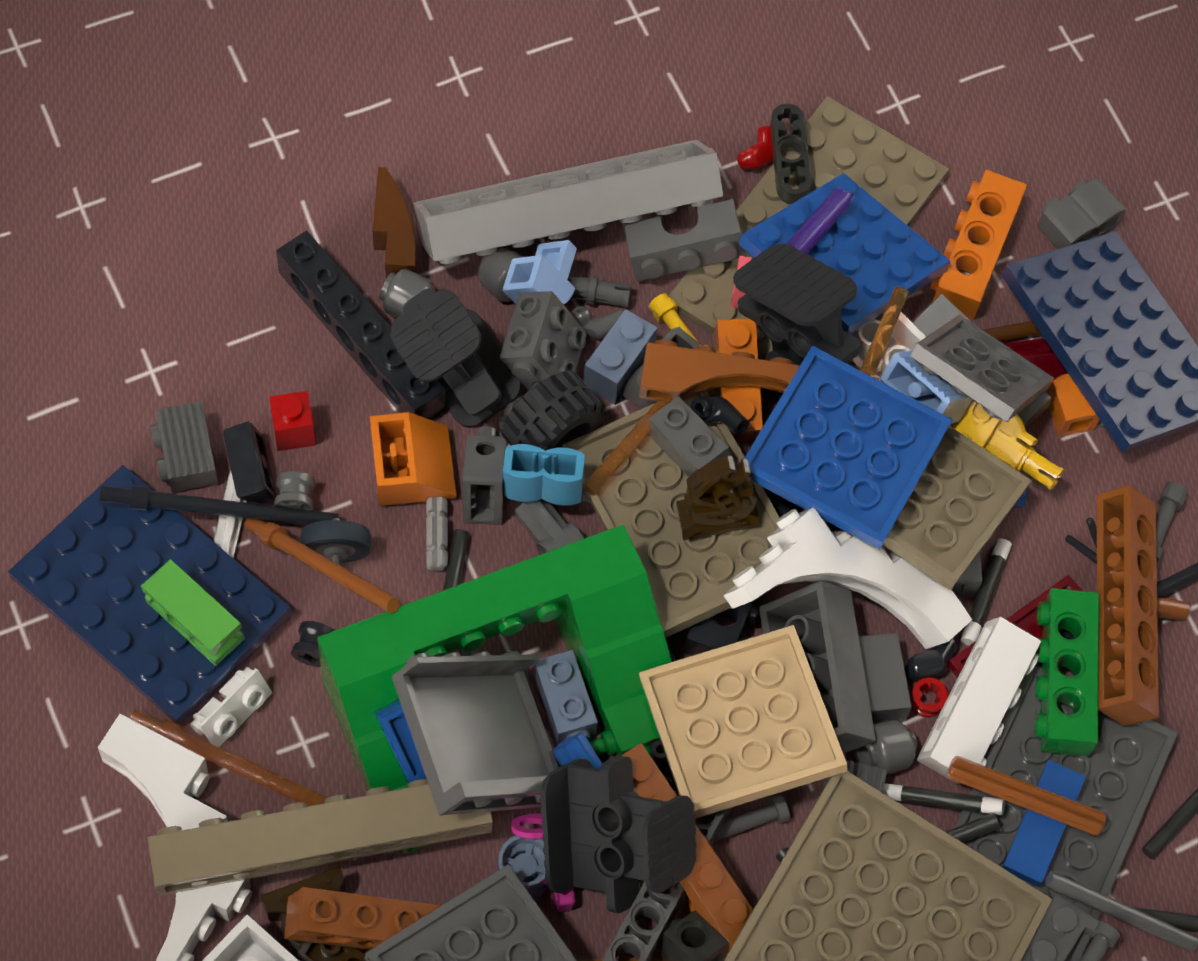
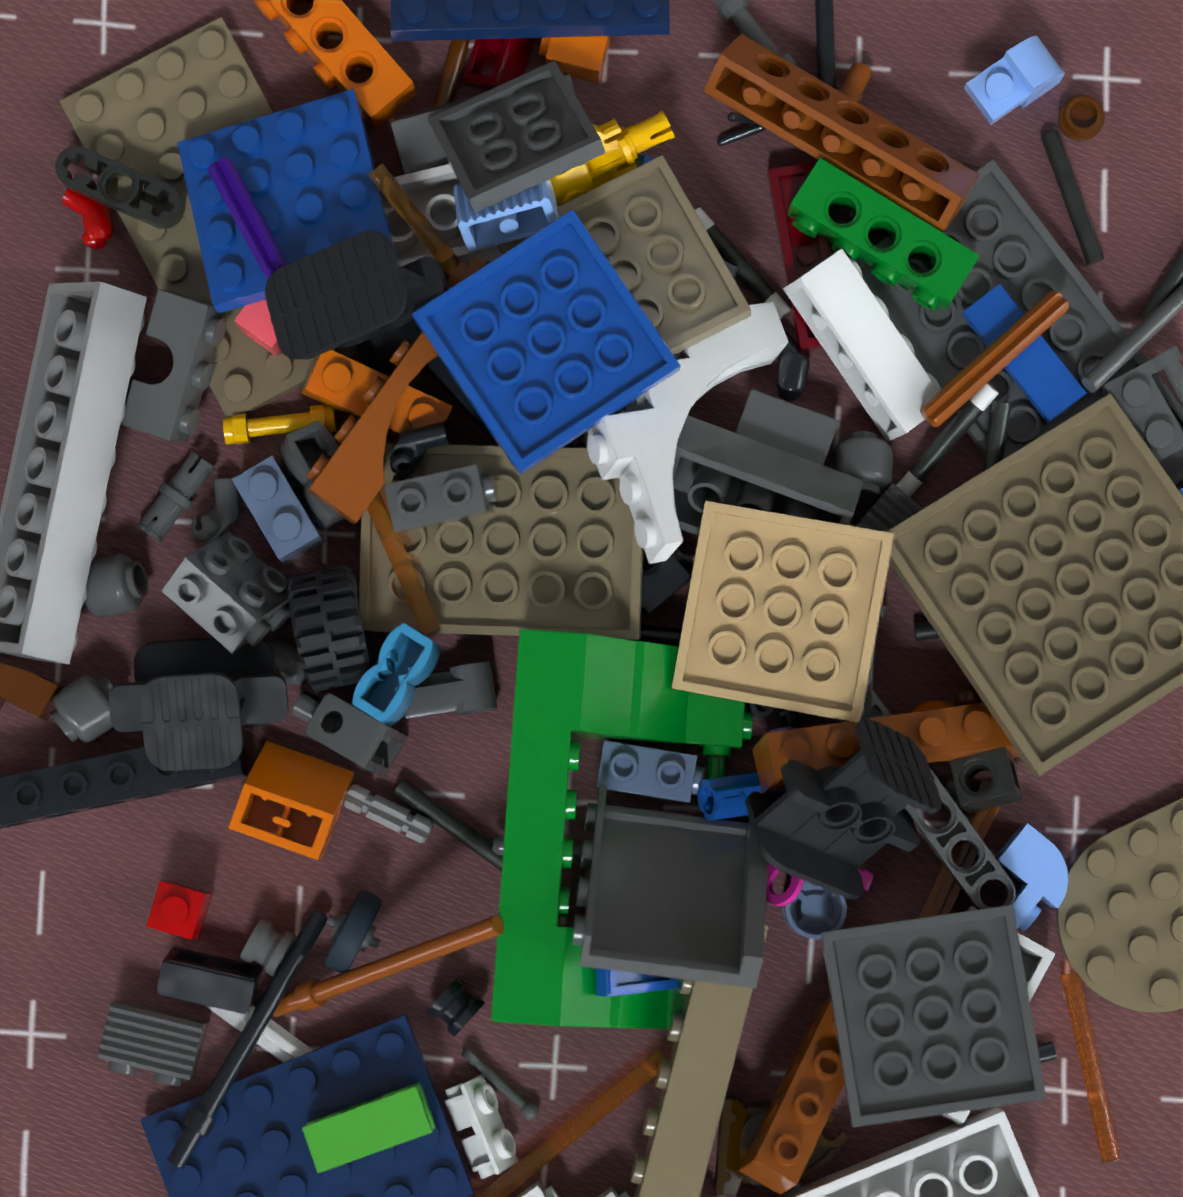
camera: 55 degrees left, 20 degrees up
light blue brick [502,240,577,304] -> none
dark brown piece [676,455,761,541] -> none
red bush [910,677,948,718] -> none
none -> dark grey hinge [461,1047,539,1121]

